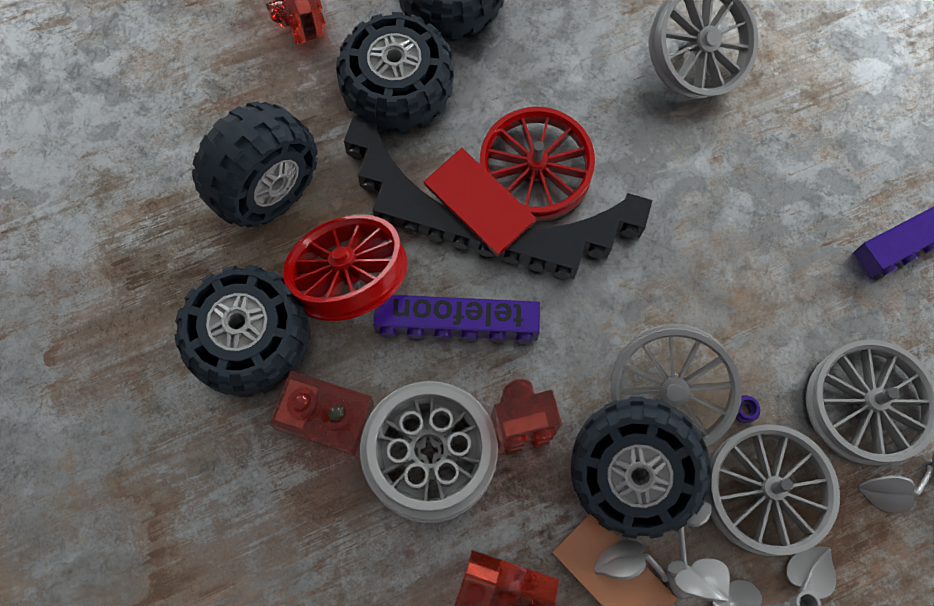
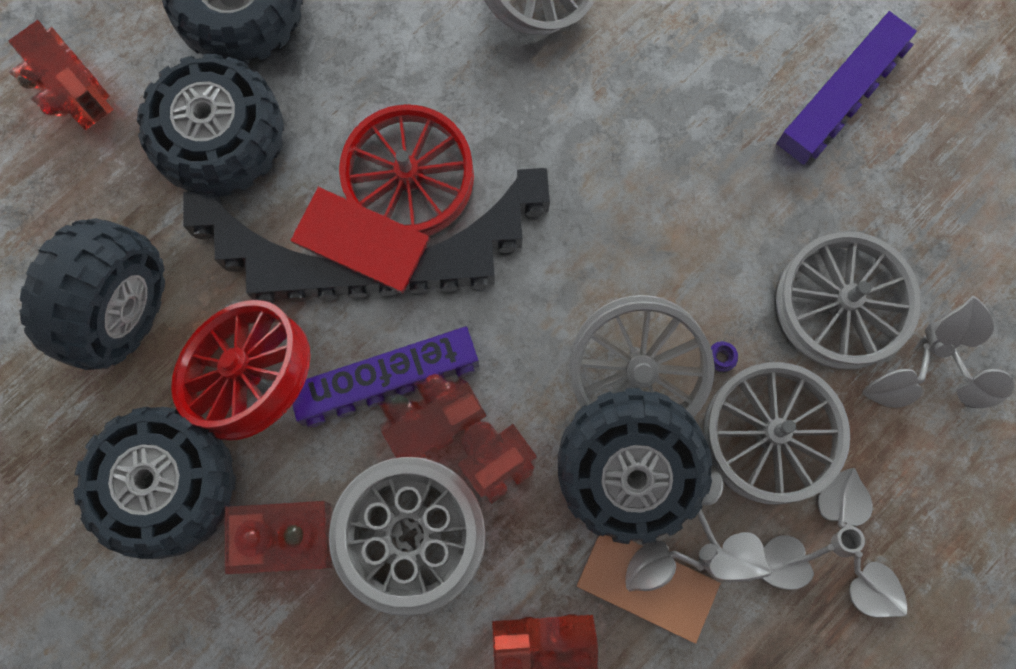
camera: 20 degrees left, 5 degrees up
none -> clear red piece [378,374,487,458]

